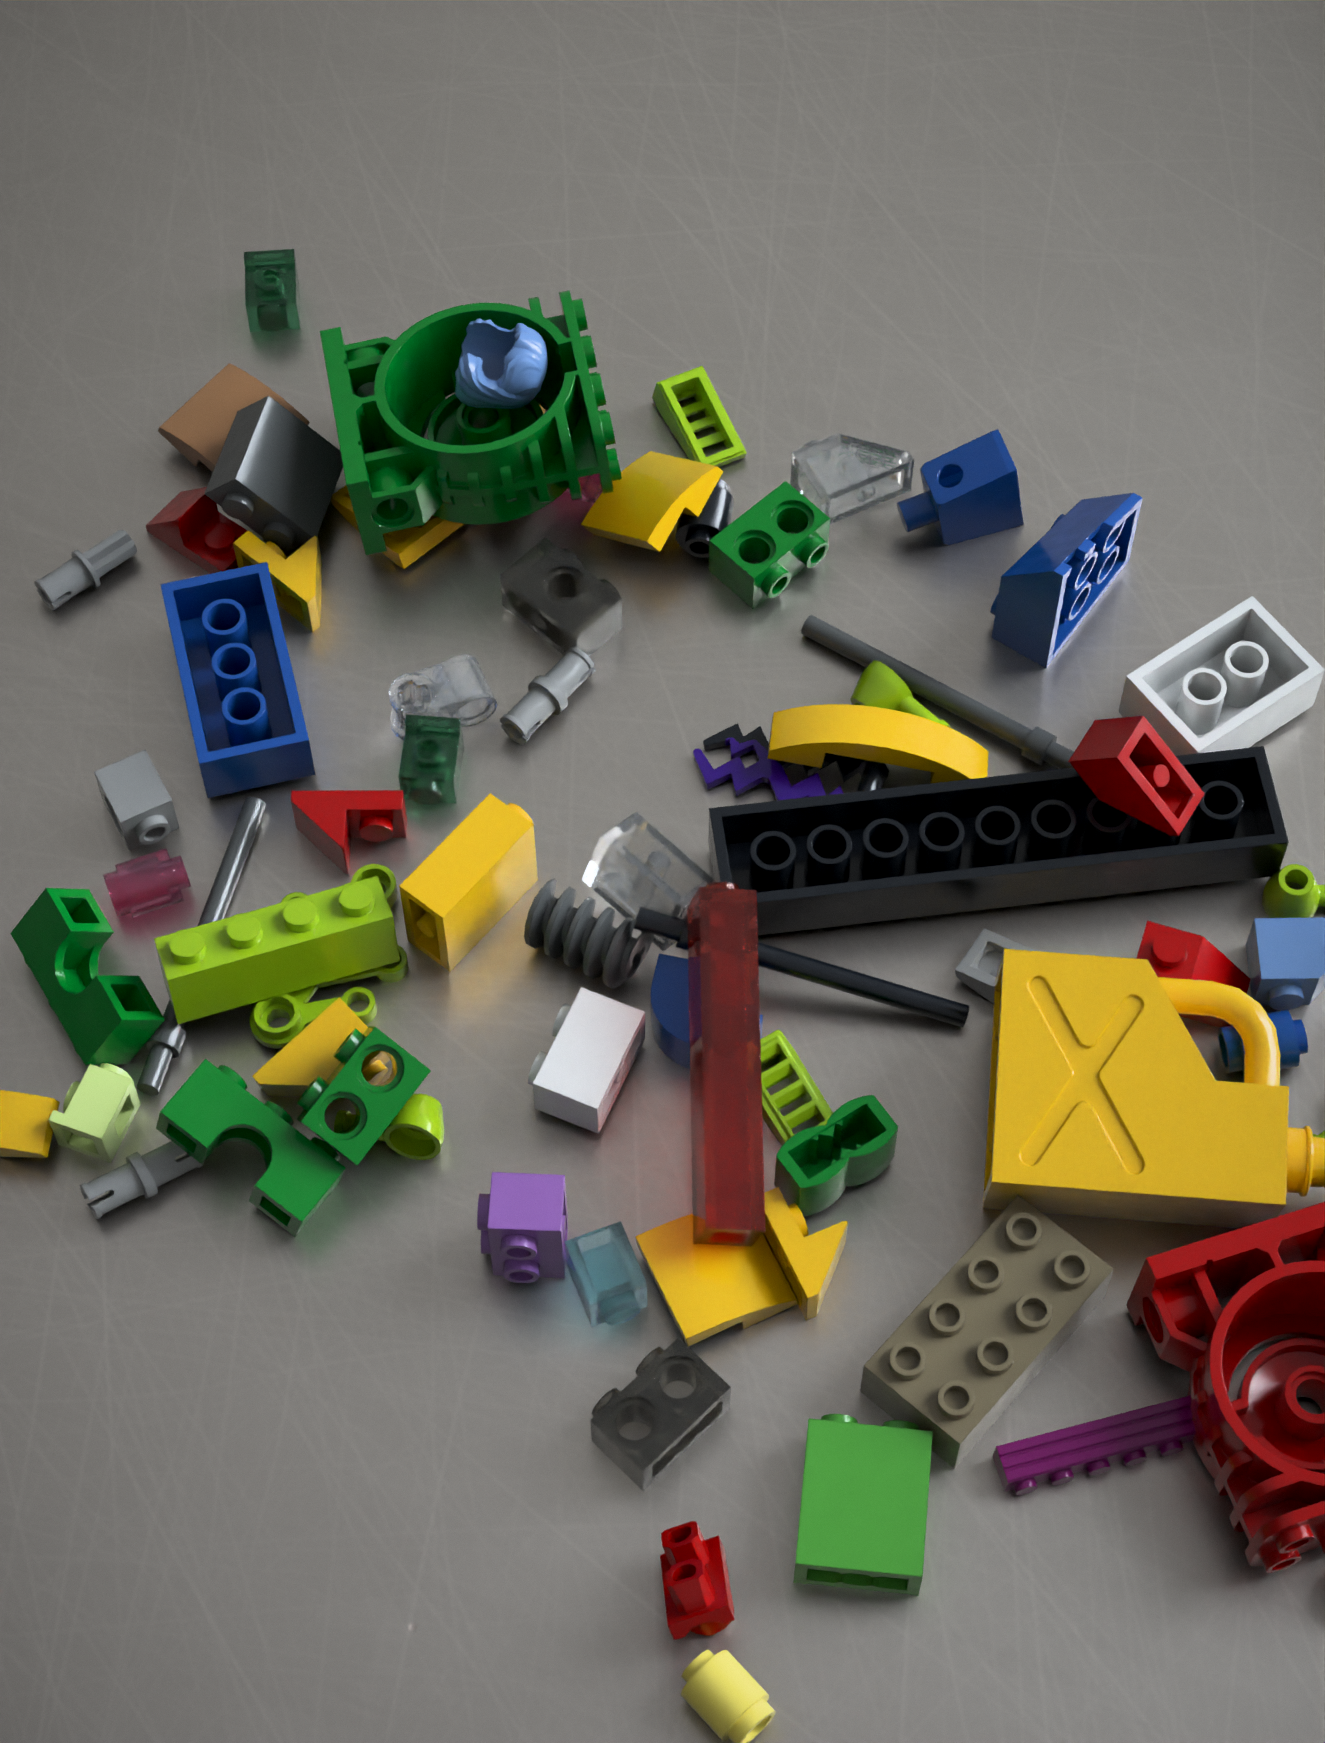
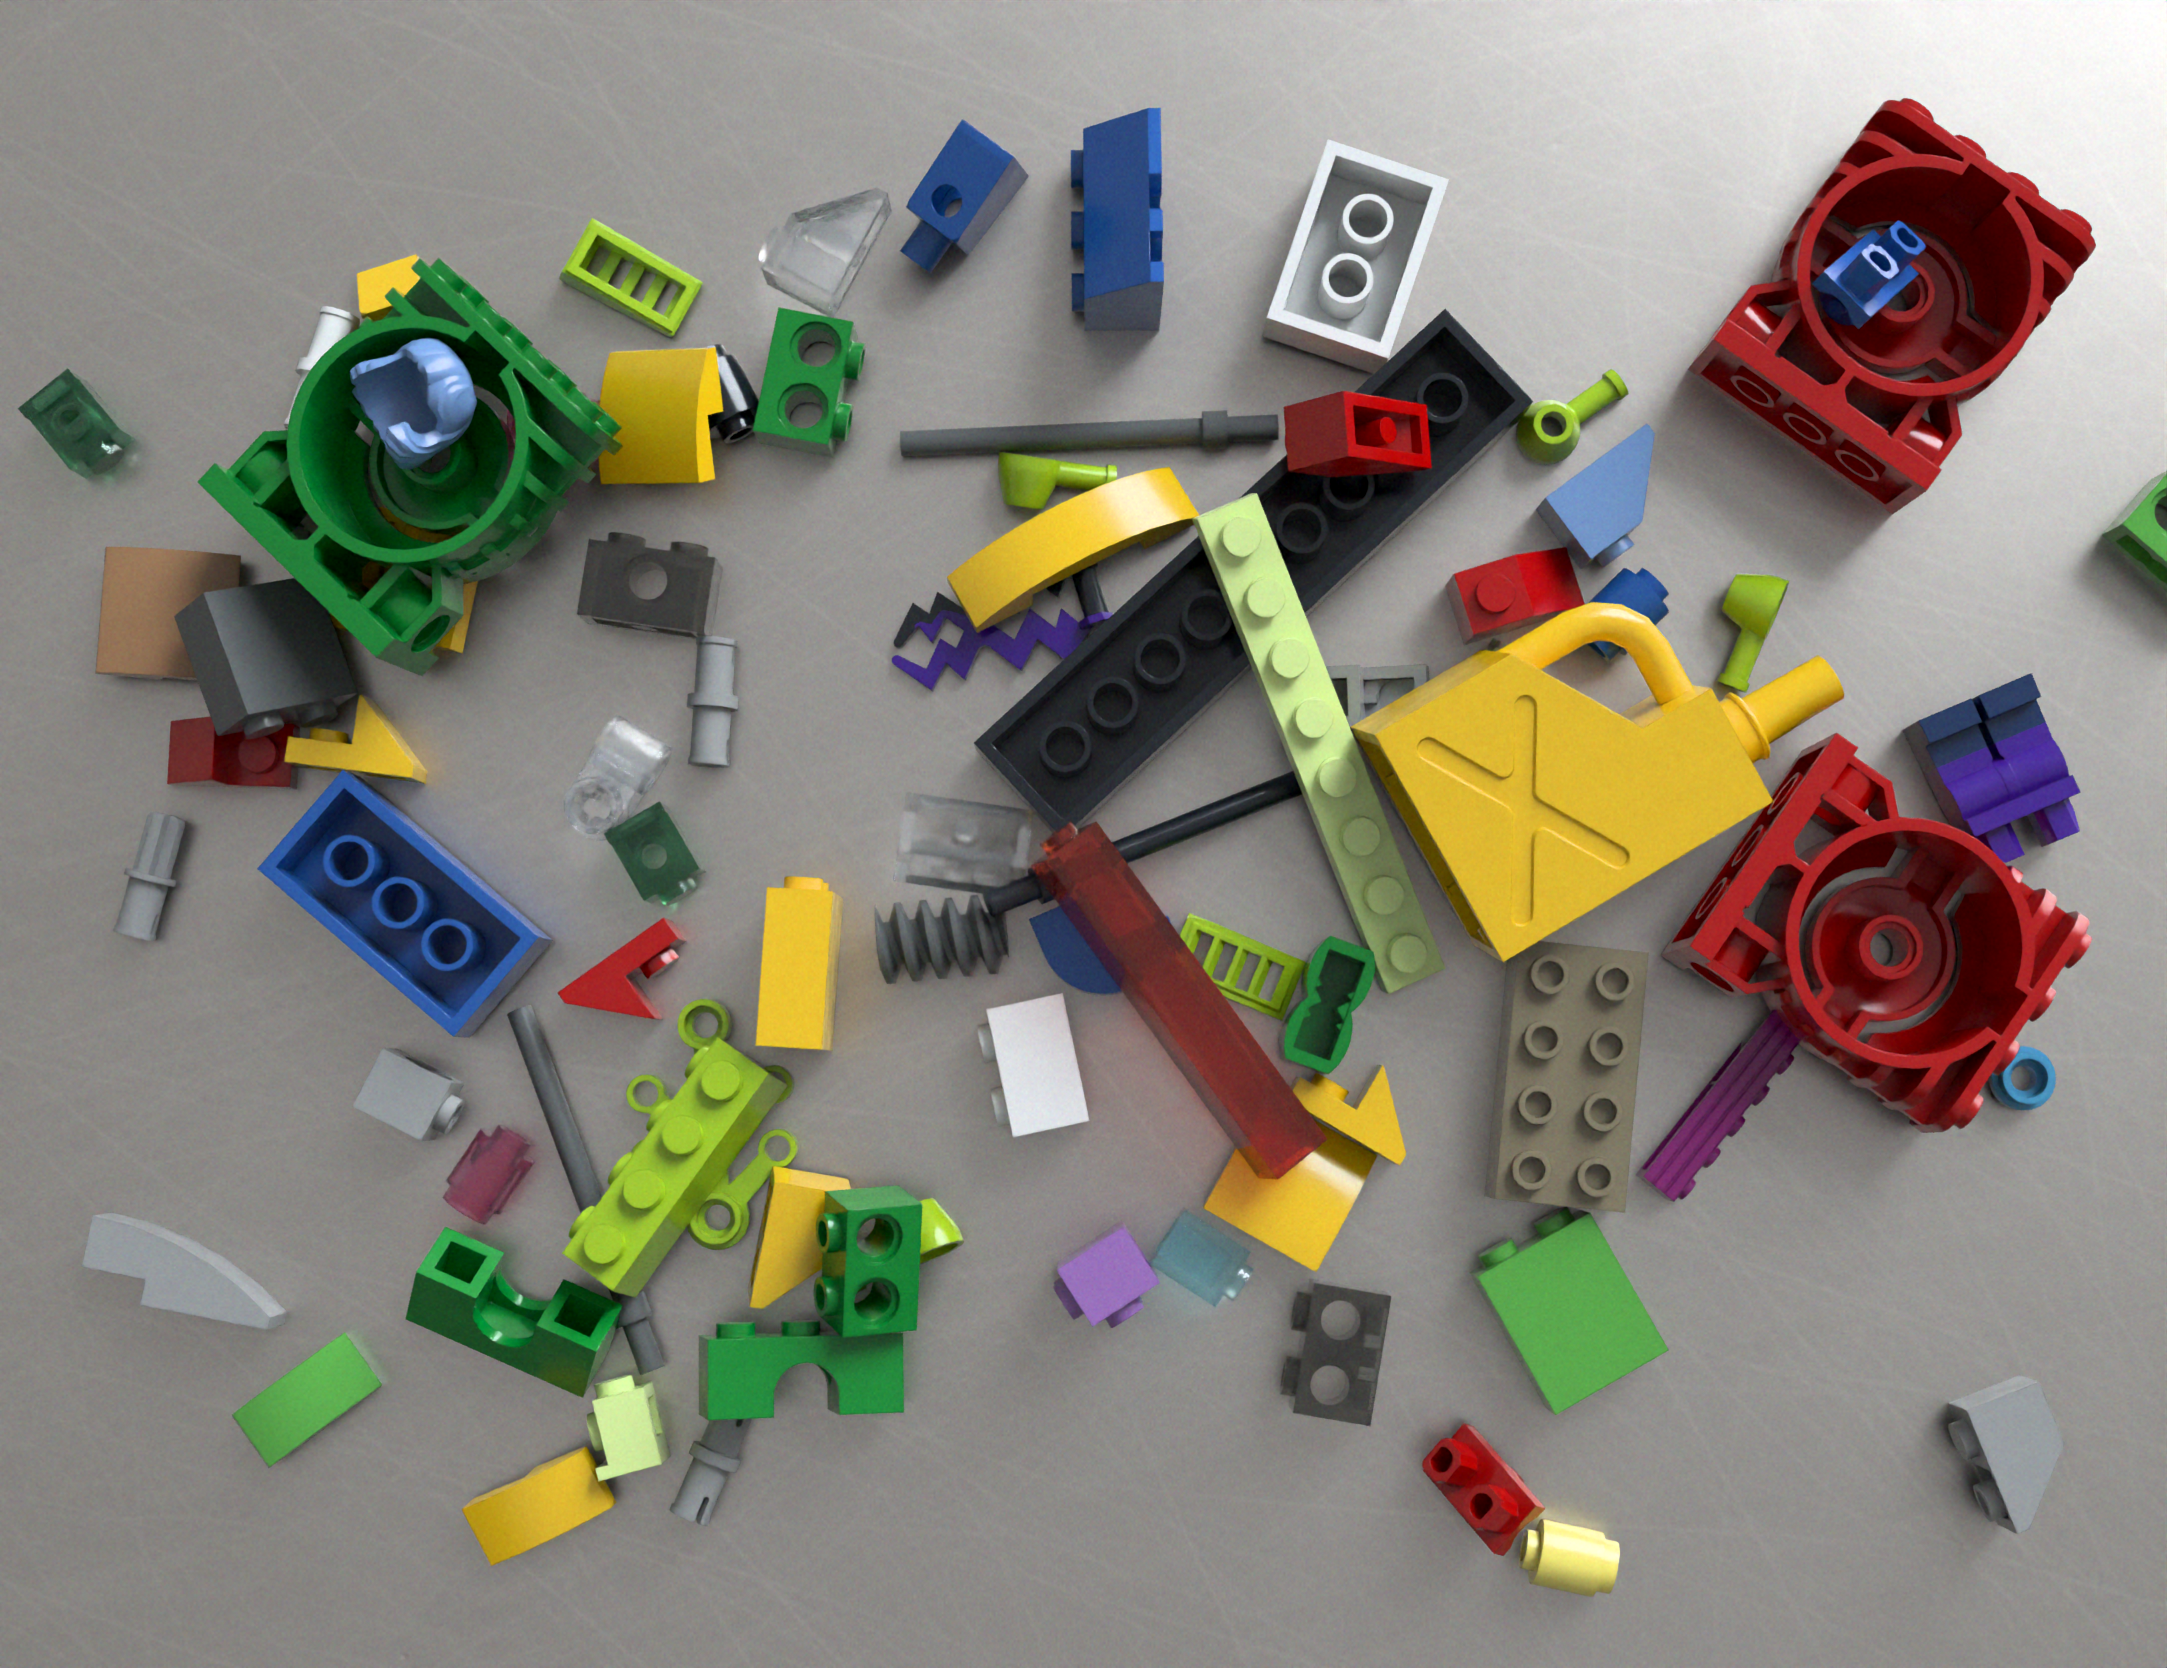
camera: 35 degrees left, 25 degrees up
none -> yellowish green plate [1192,493,1446,994]

